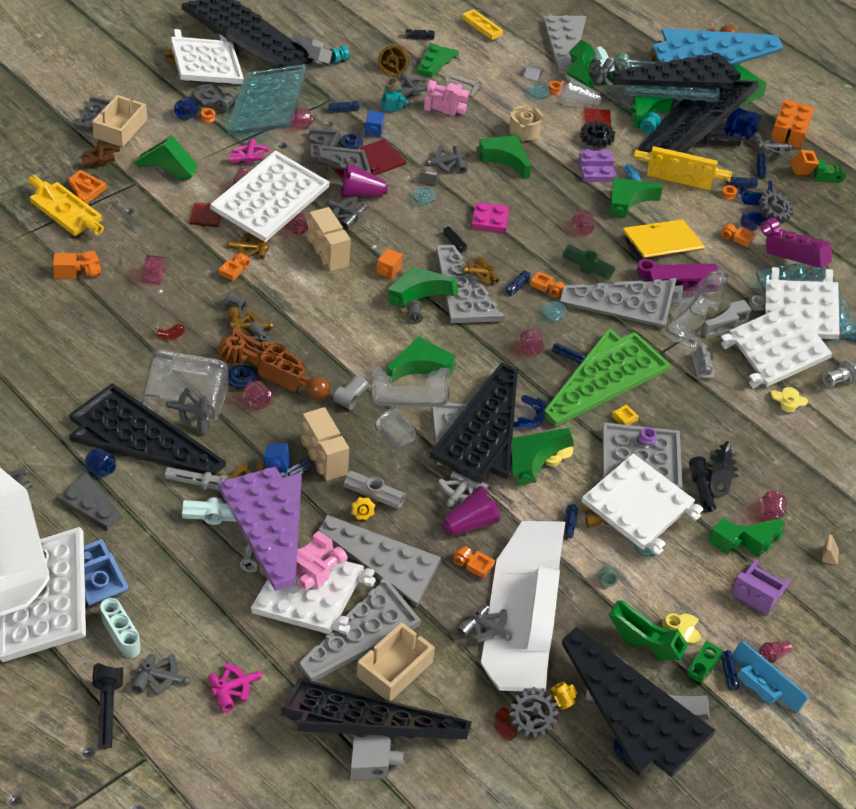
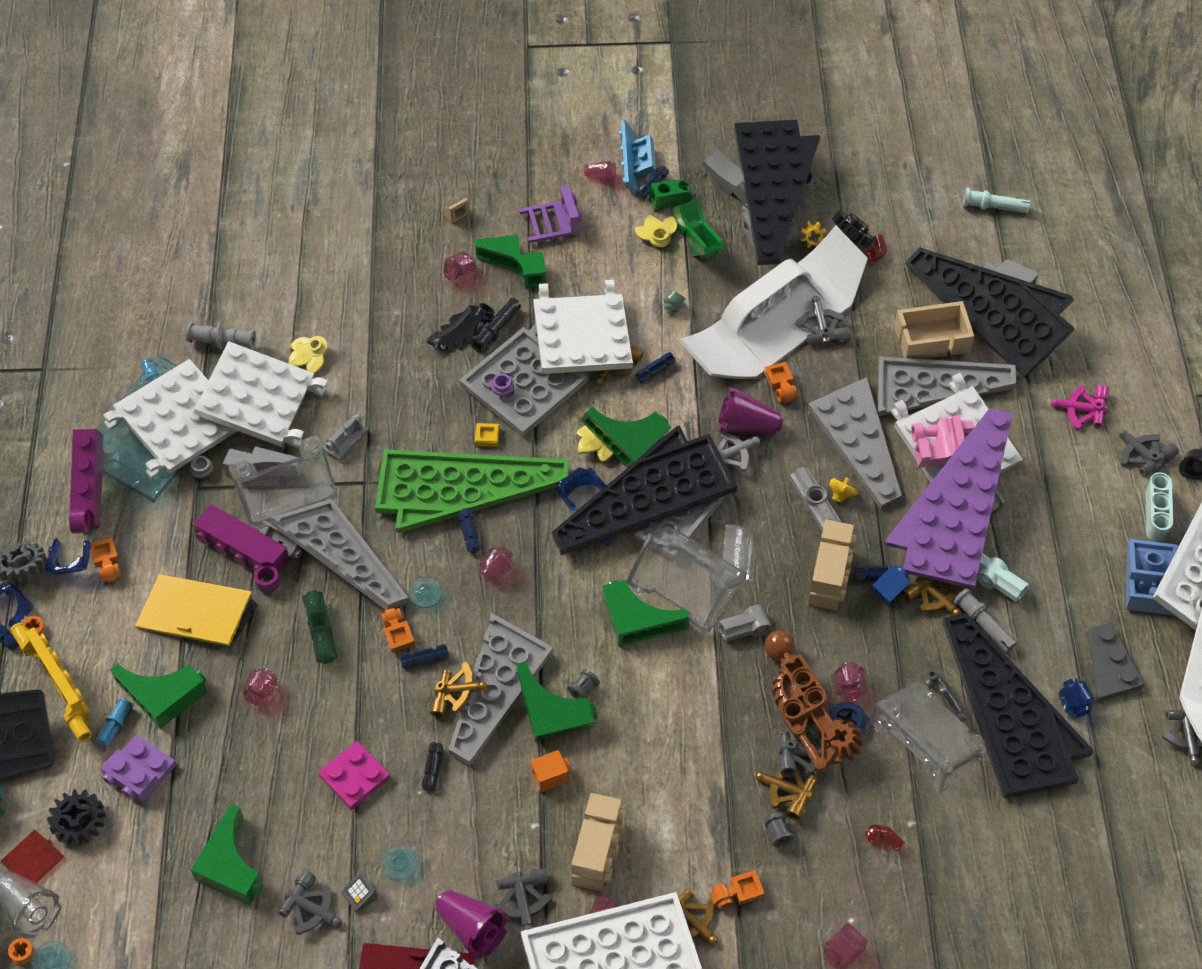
camera: 135 degrees left, 10 degrees up
tan brick [509,105,543,143] -> none

